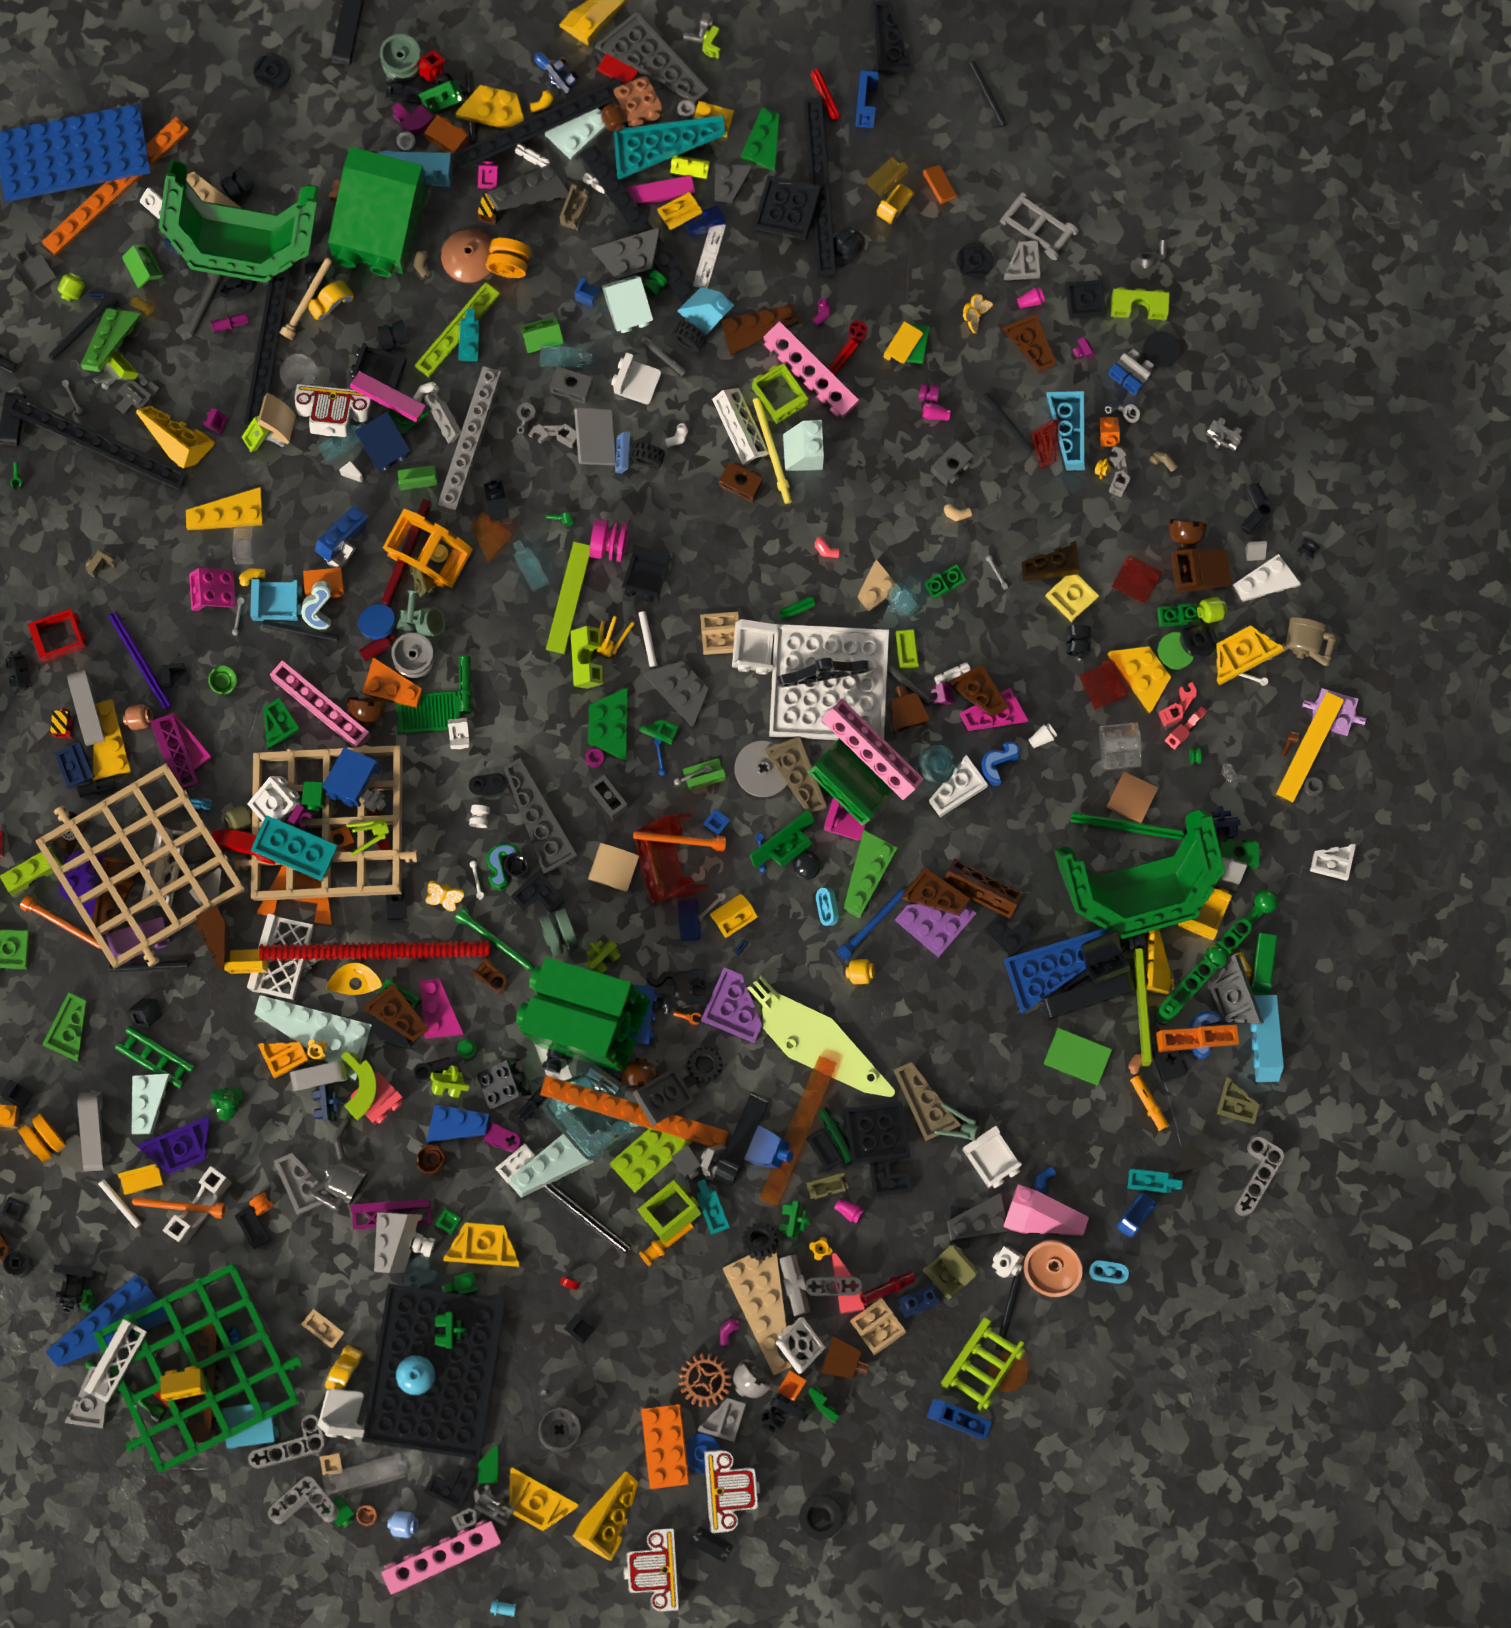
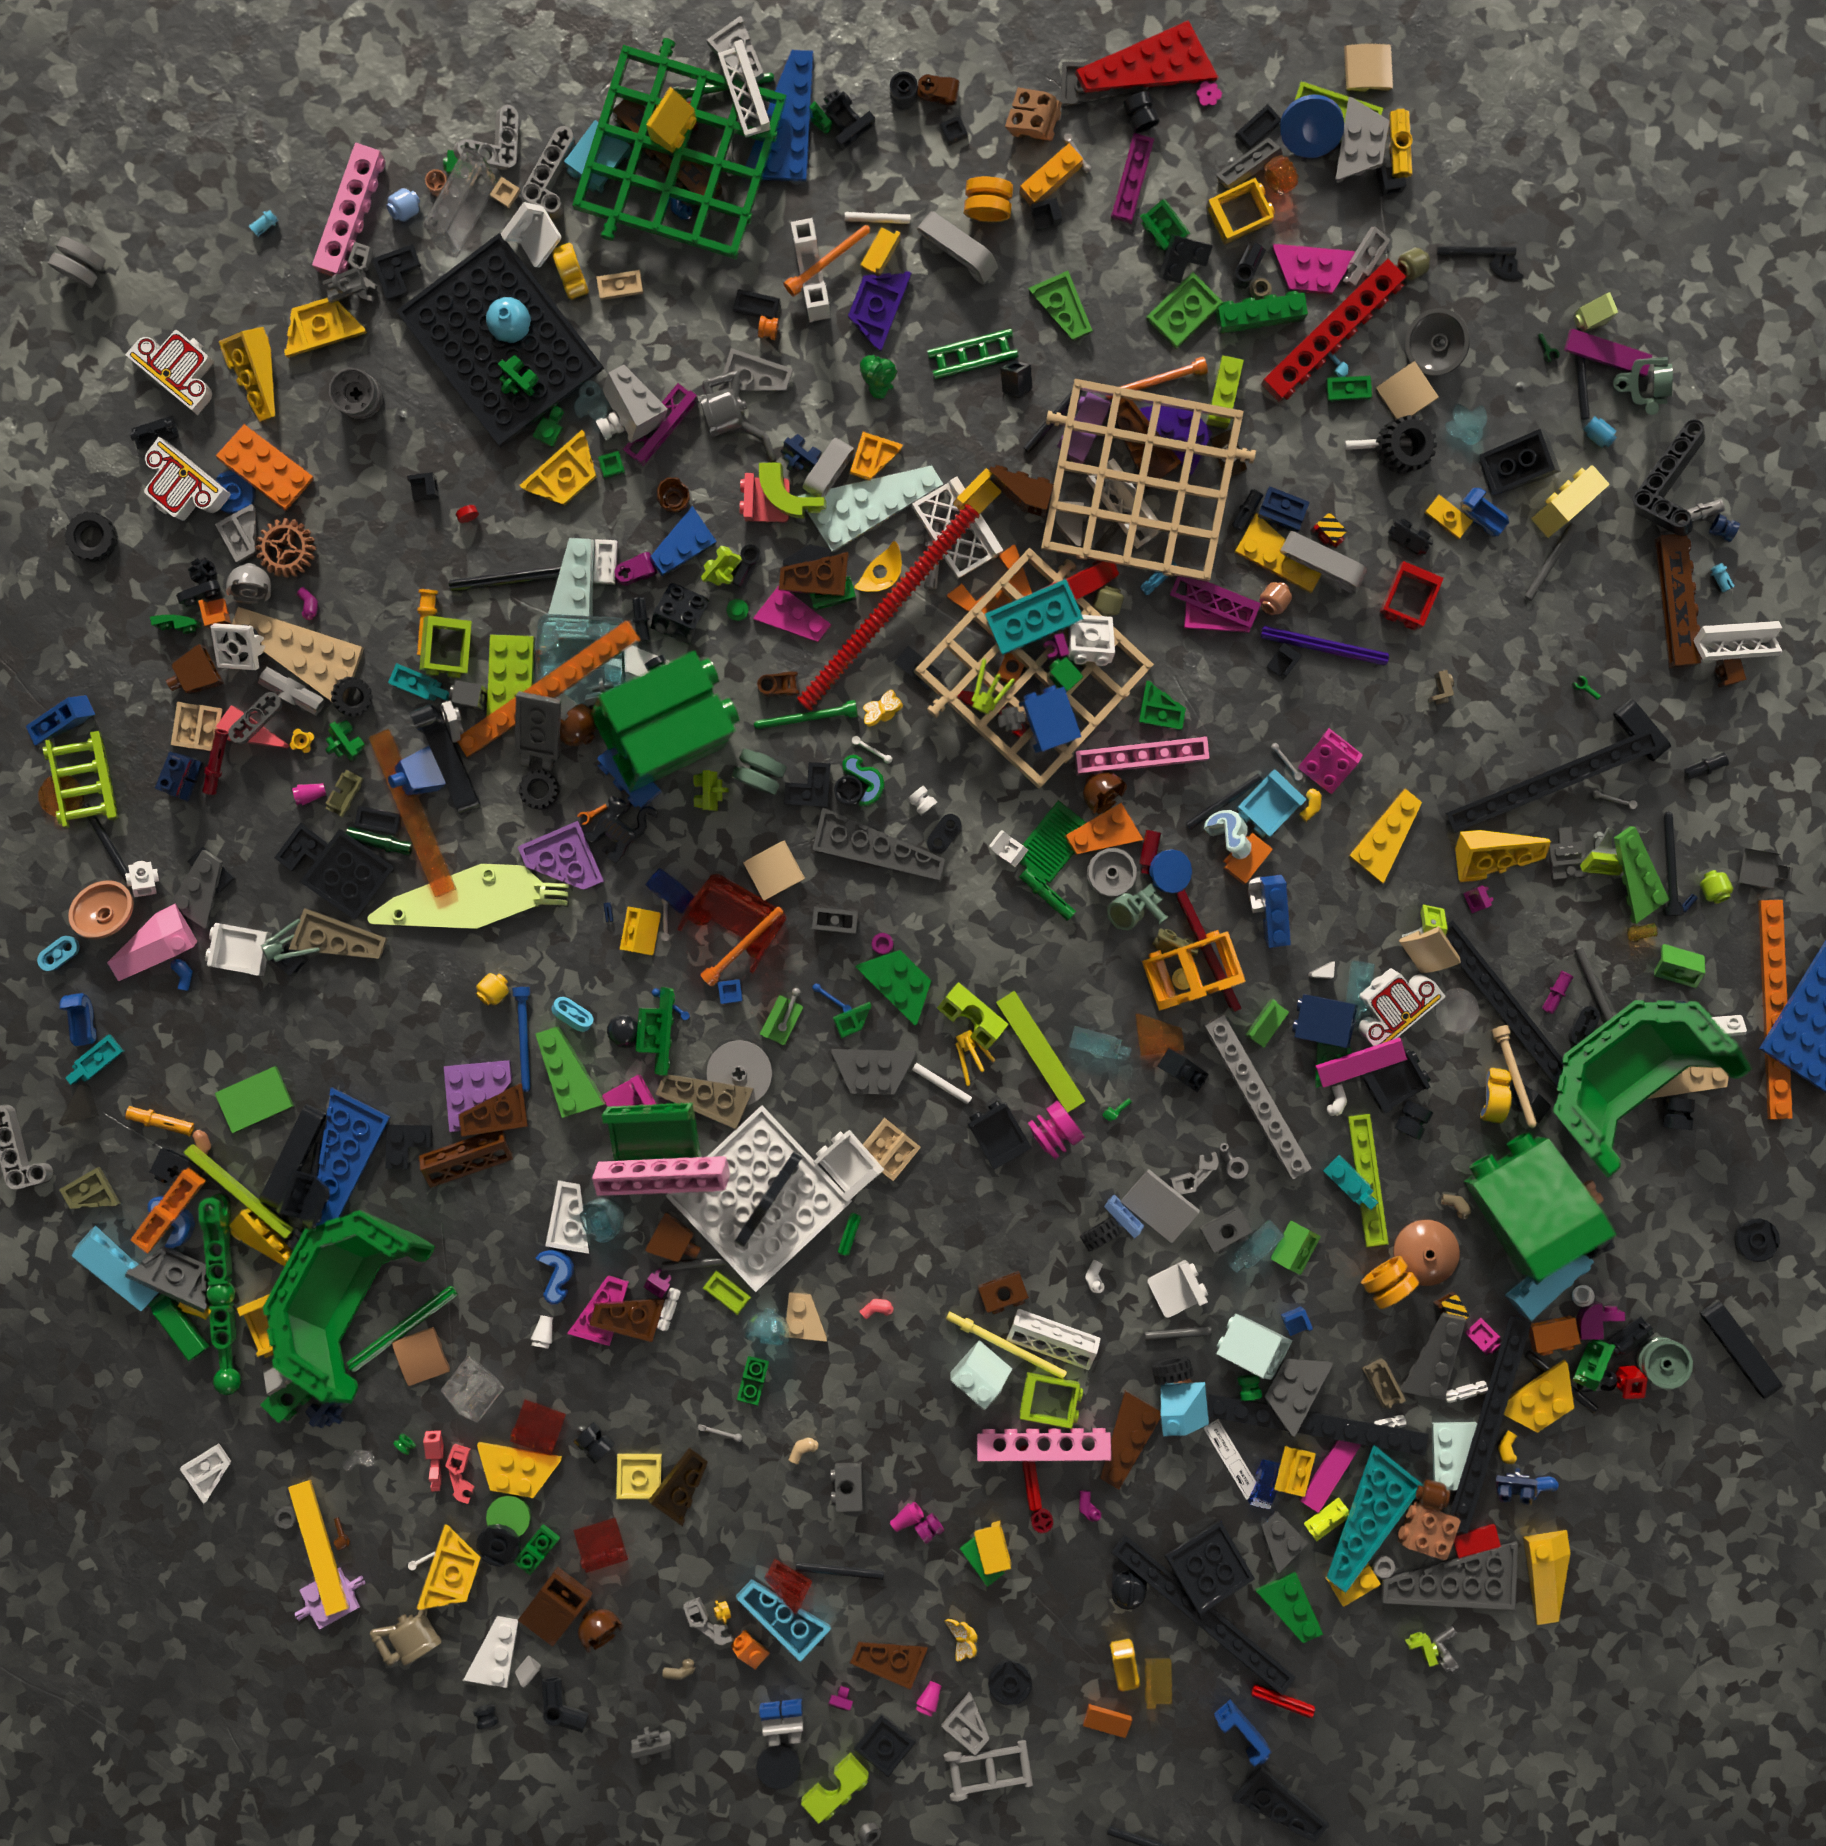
camera: 135 degrees right, 10 degrees up
light aqua wing [132,1074,172,1135] -> none
bright green hair [208,665,237,694] -> none
clear slope [232,526,254,564] -> none
yellow plate [307,1039,327,1060] -> none
light grey hinge [424,392,461,444] -> none
green tile [478,1446,498,1484] -> none
olive bracket [923,1244,978,1300] -> none
flat silver plate [1105,402,1143,423] -> none
lime head [1197,597,1227,623] -> none

